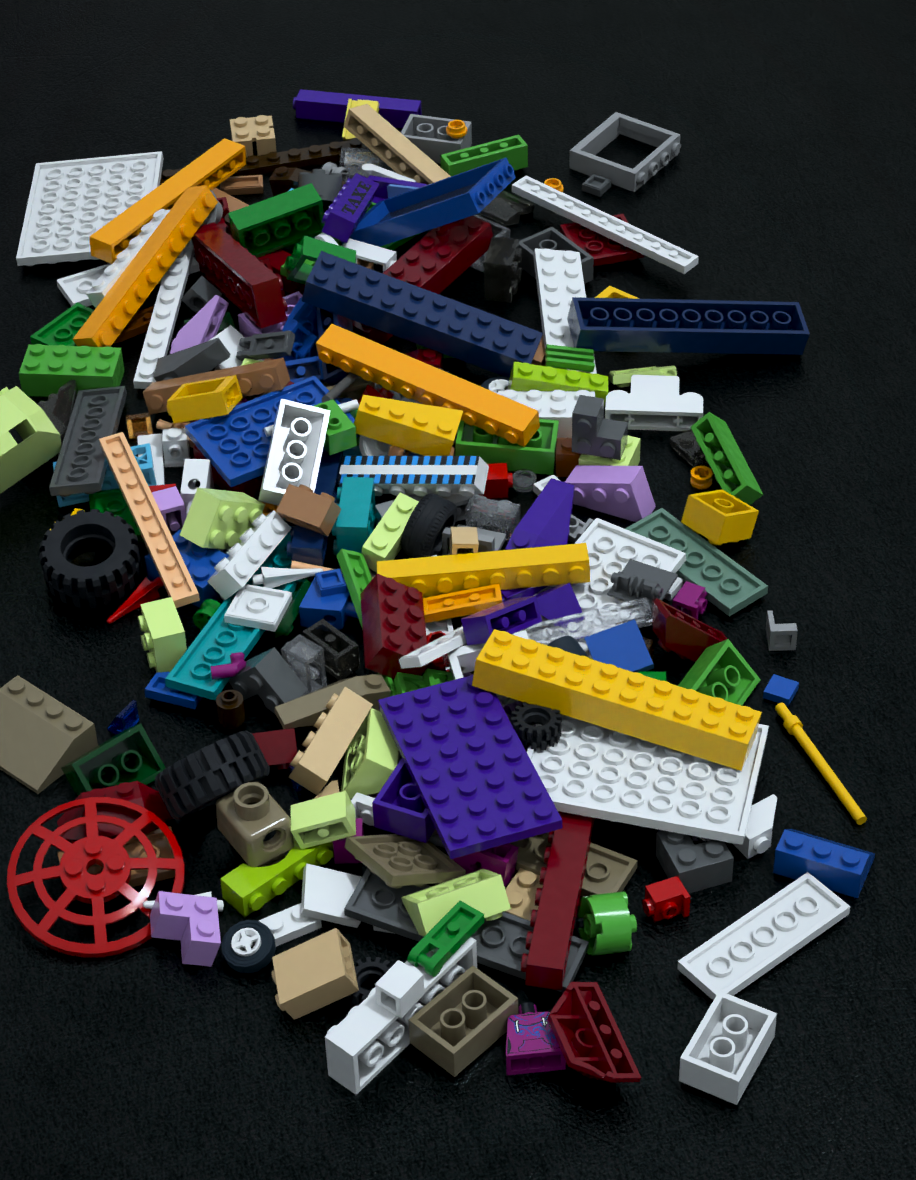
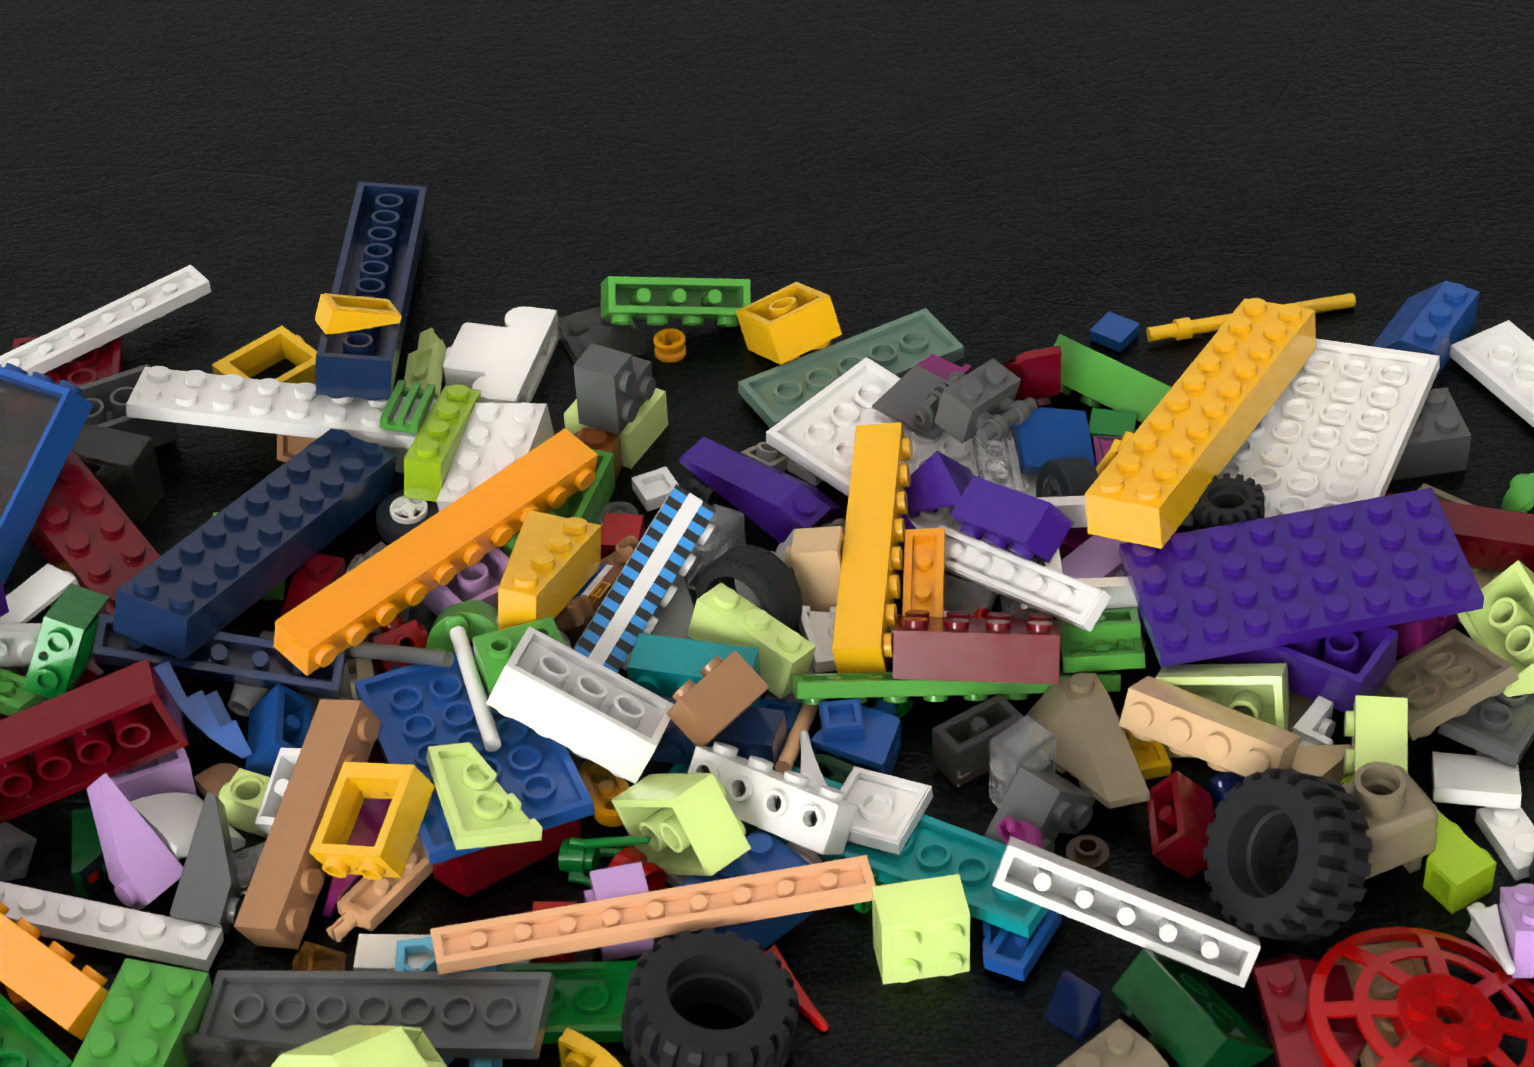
camera: 80 degrees left, 0 degrees up
white brick [162,428,190,467] -> none
white torso [180,459,215,517] -> none
dark grey hinge [236,330,295,361] -> none
lavender wedge [565,465,656,522] -> none
red brick [642,876,690,922] -> none
light grey panel [765,610,798,651] -> none
none -> yellow slope [315,293,402,334]
none -> yellowish green wing [426,742,543,850]
none -> dark grey brick [934,358,1037,444]
none -> white brick [993,836,1261,988]

